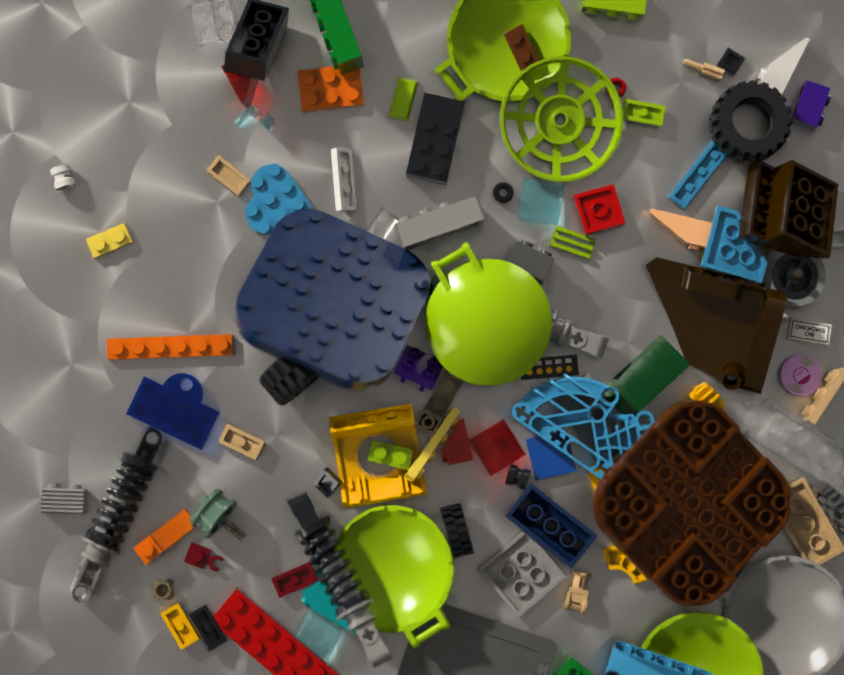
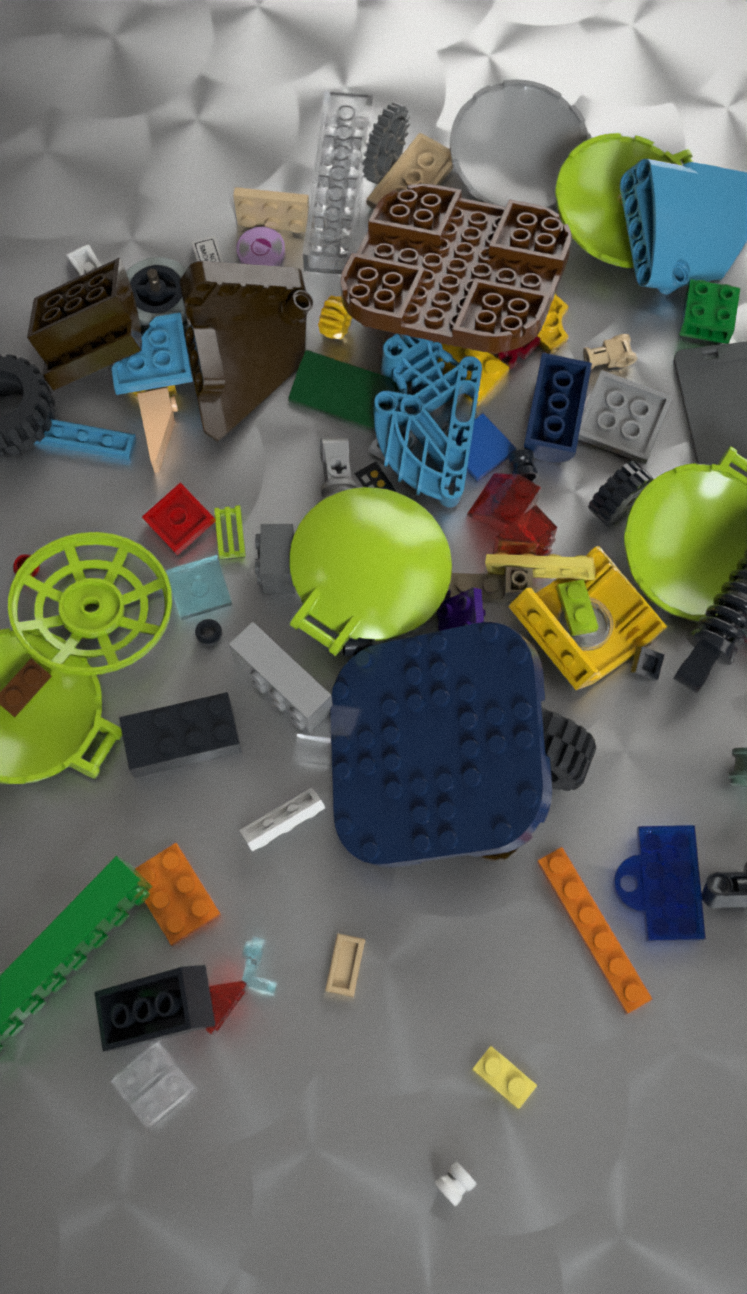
camera: 115 degrees left, 15 degrees down
tan plate [218,423,265,460] -> none
dark azure plate [245,164,313,235] -> none
lime tile [388,77,419,121] -> none
lime plate [623,98,666,127] -> none

